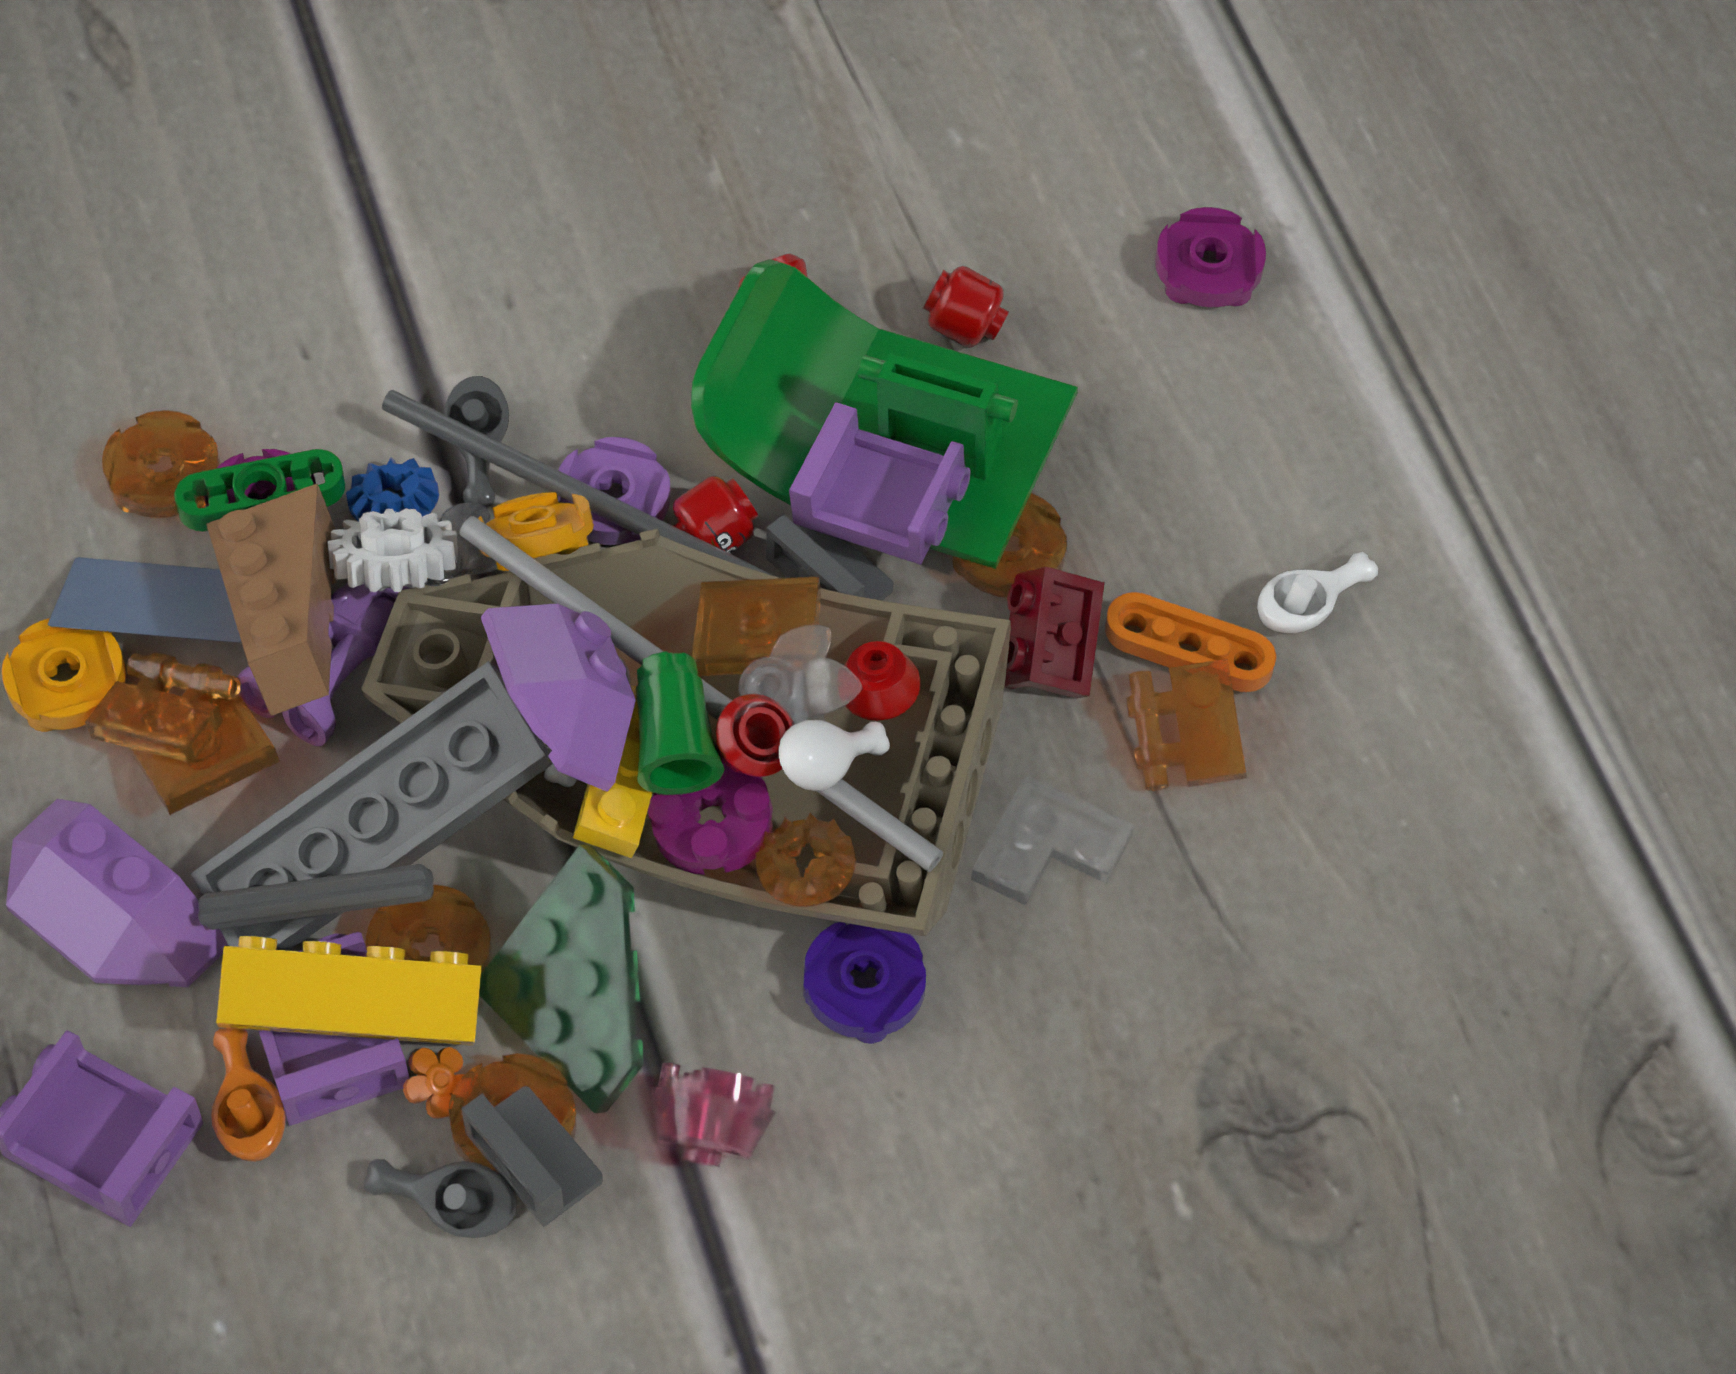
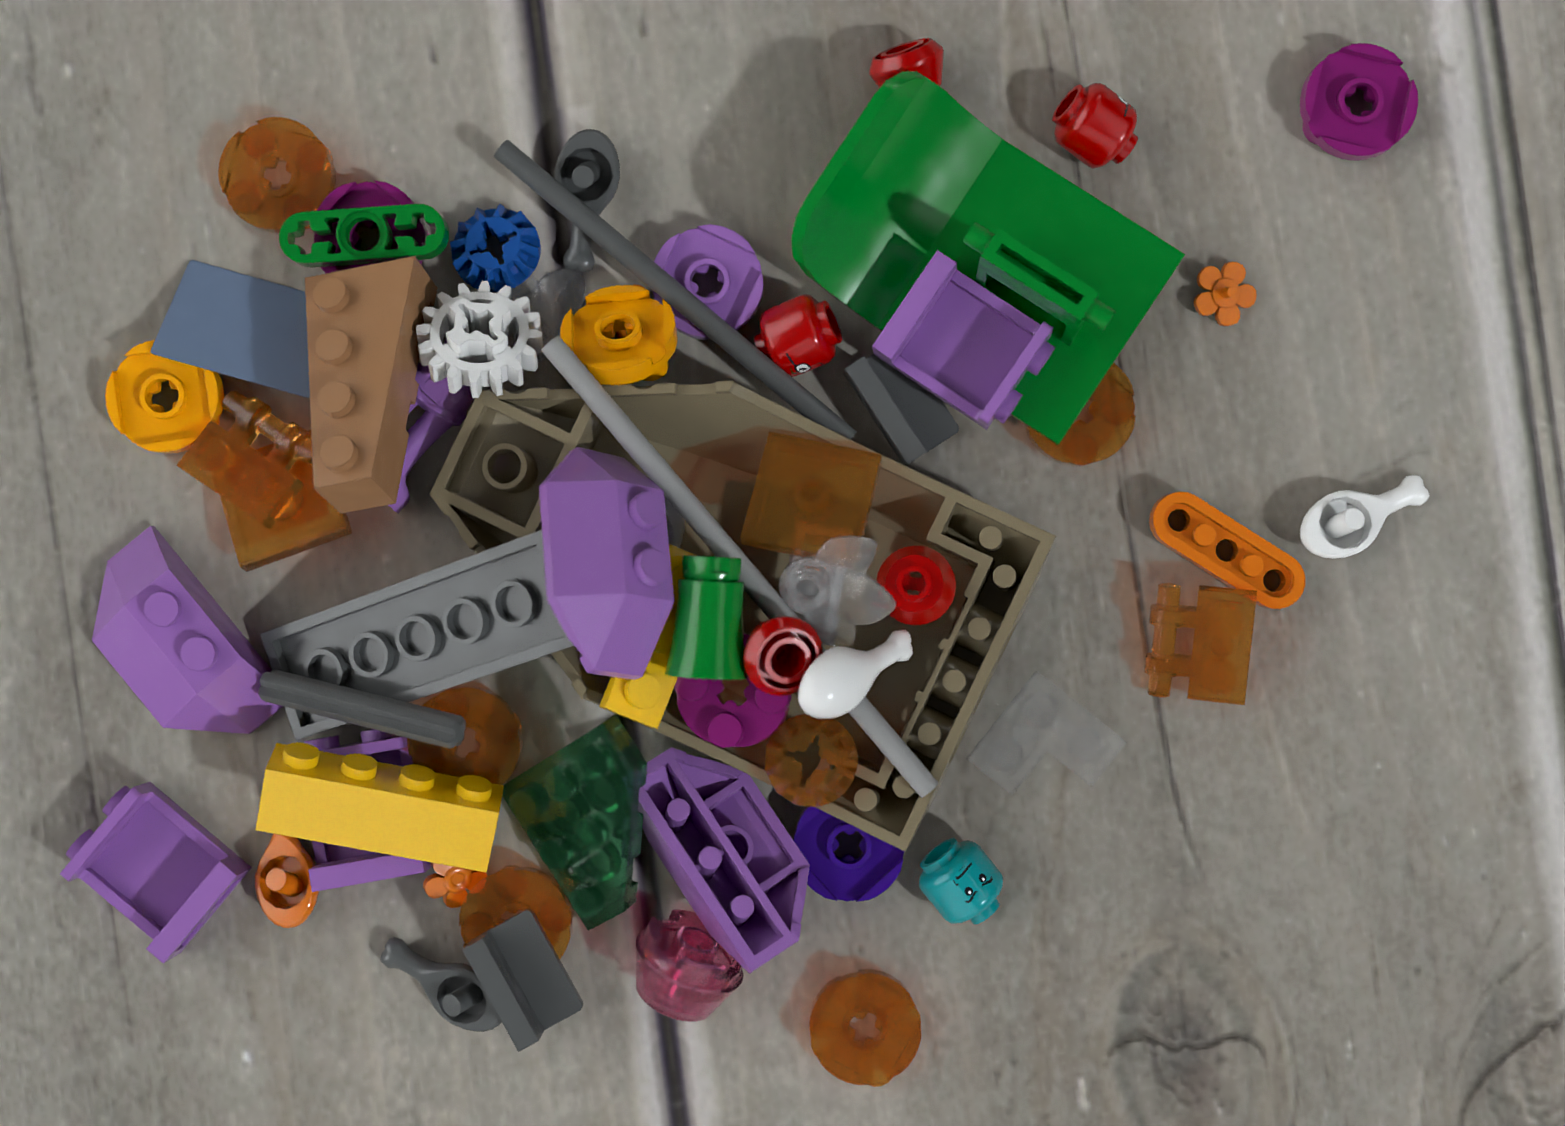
camera: 15 degrees right, 30 degrees up
dark red bracket [1004,566,1105,699] -> none
none -> medium lavender wedge [622,747,810,974]
none -> clear orange plate [809,969,921,1087]
none -> teal head [919,838,1003,924]
none -> orange plant [1194,261,1257,326]

